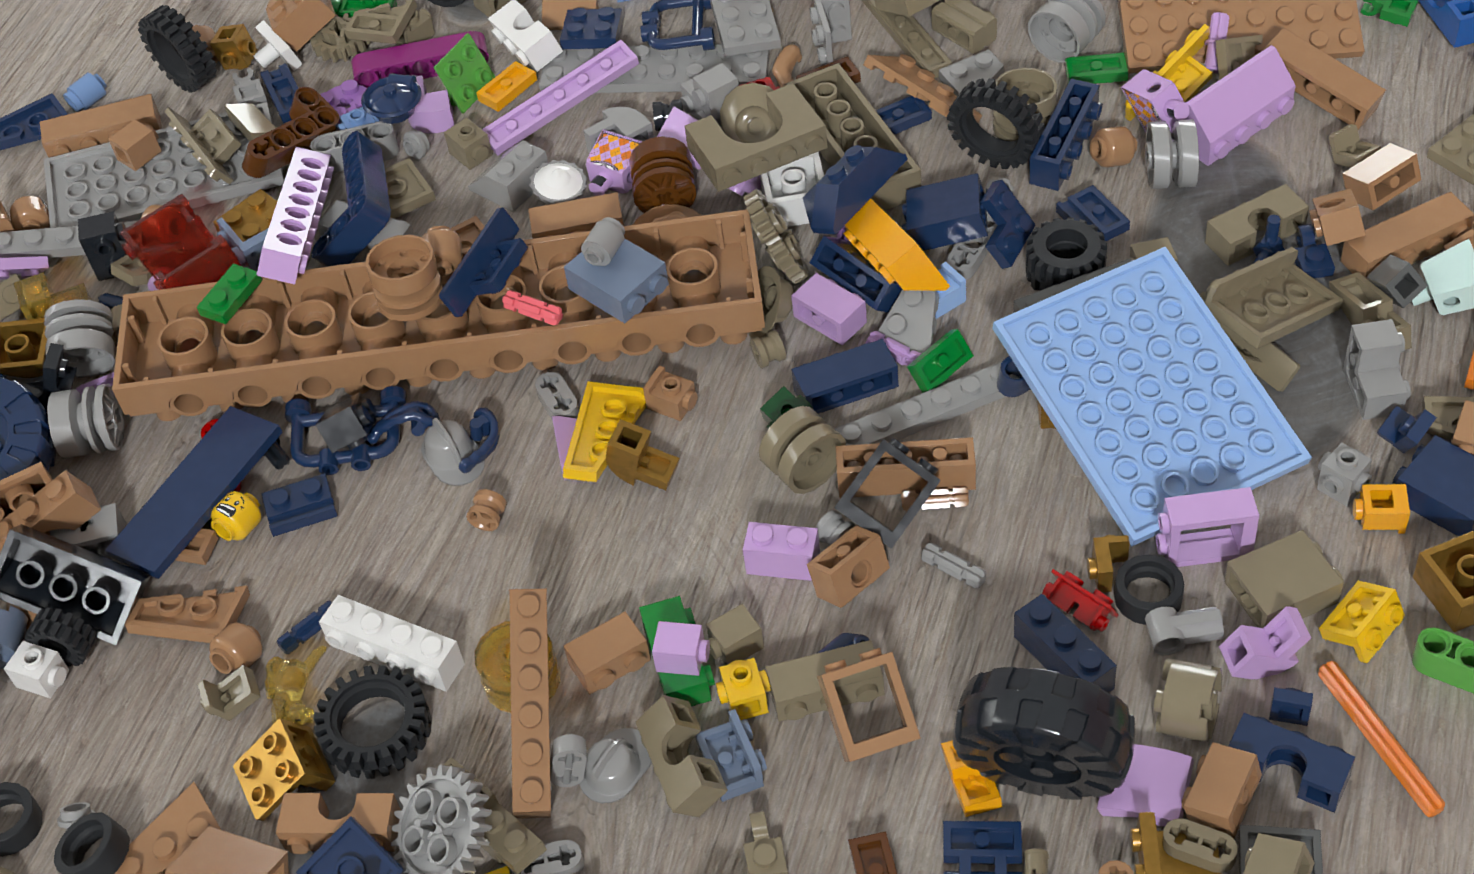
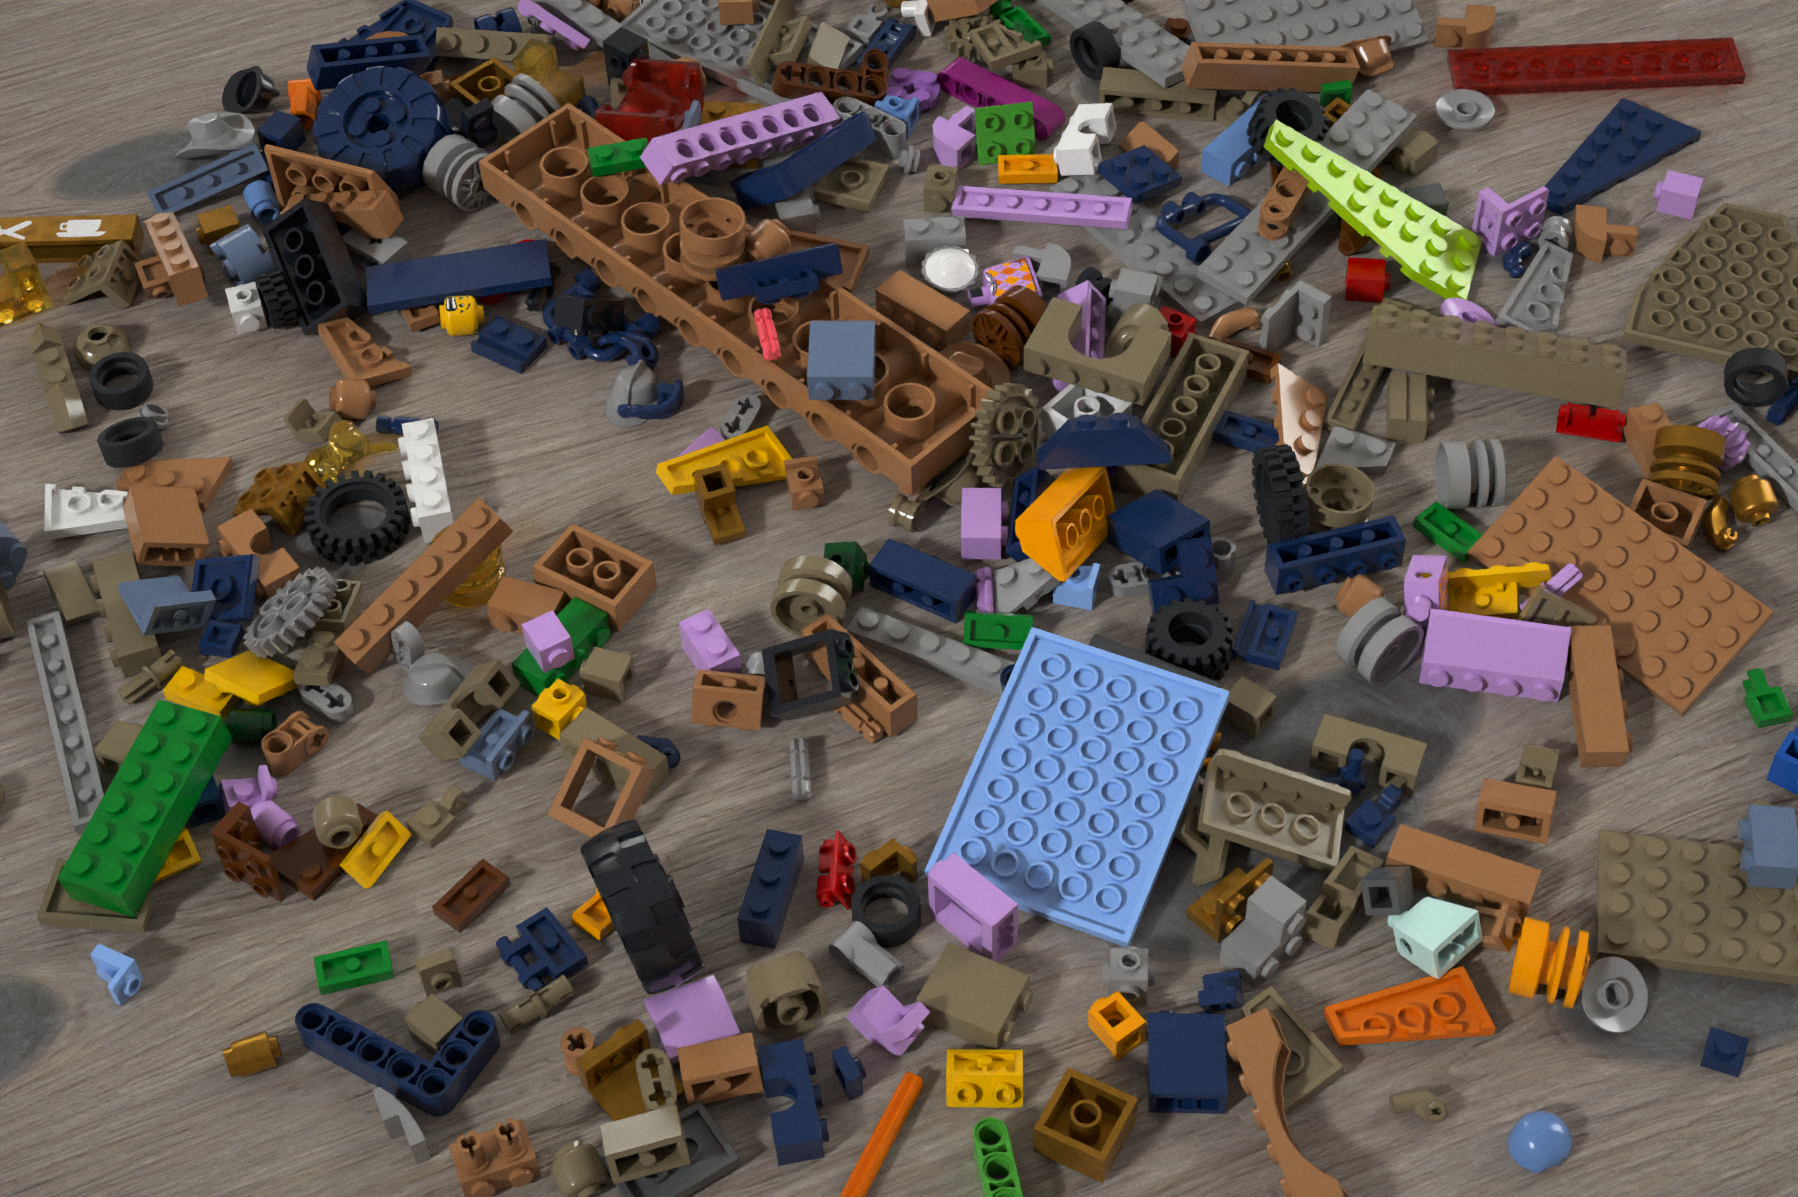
camera: 45 degrees right, 0 degrees up
dark blue piece [361,73,422,124] -> none
medium nougat wheel [466,489,507,531] -> none
light grey brick [581,217,625,266] -> none
medium nougat brick [1309,188,1366,246] -> none
none -> medium nougat brick [532,523,657,632]
none -> pearl gold bracket [1186,857,1274,943]

